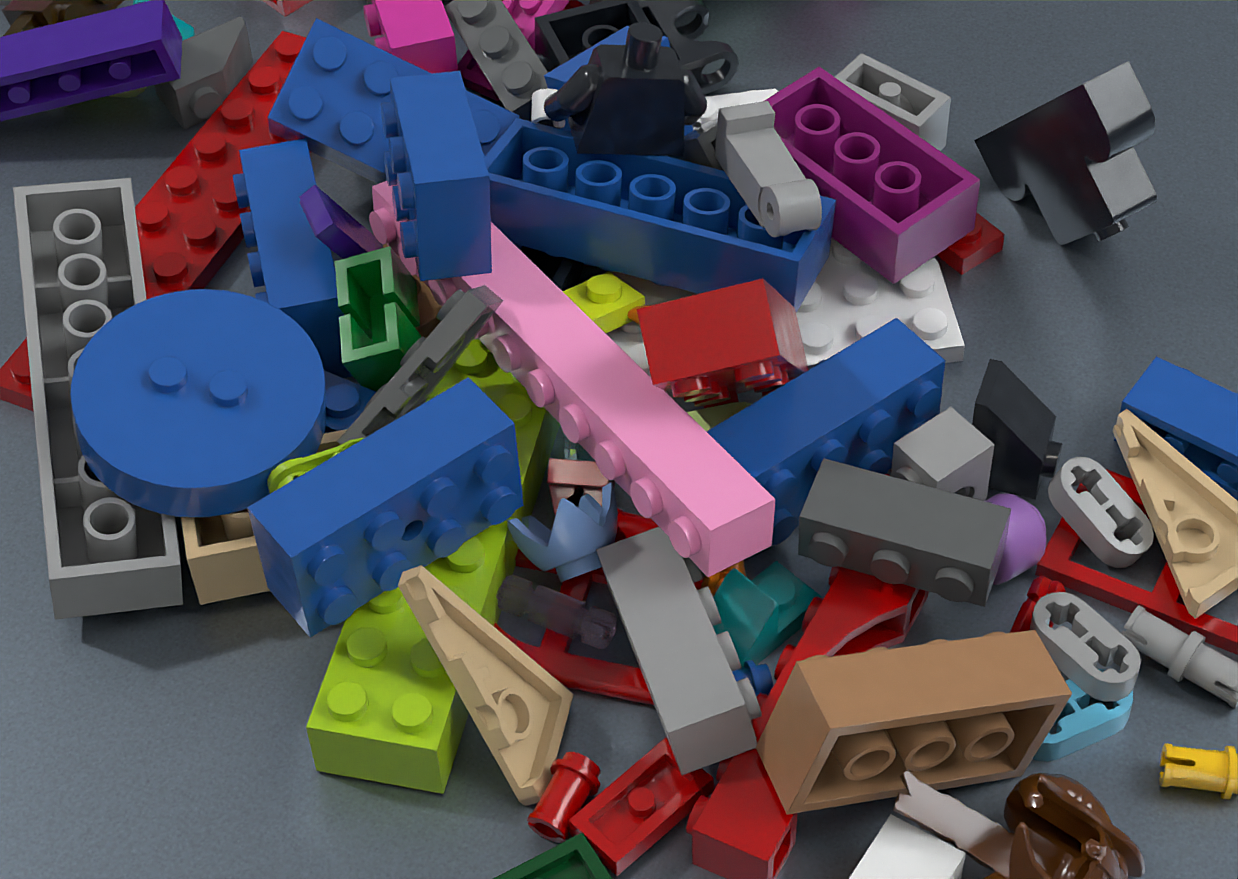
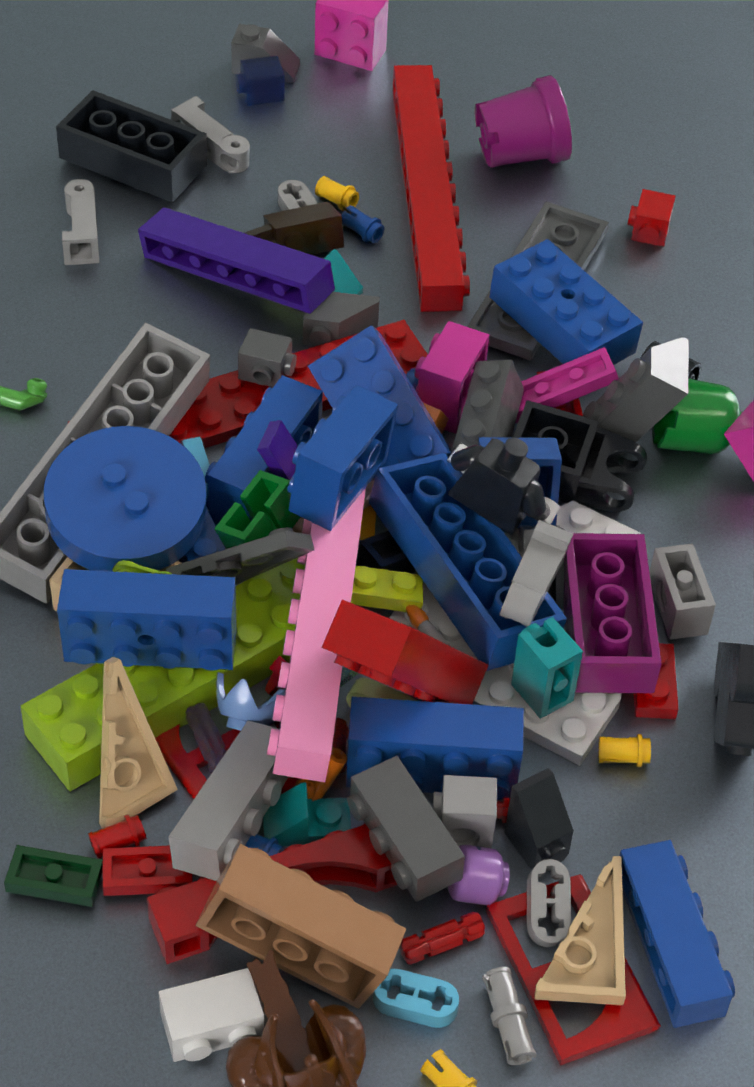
camera: 35 degrees right, 0 degrees up
light grey beam [1029,592,1141,702] -> none
none -> dark grey brick [238,328,297,387]
none -> teal brick [511,617,583,719]
none -> yellow pin [598,734,651,767]

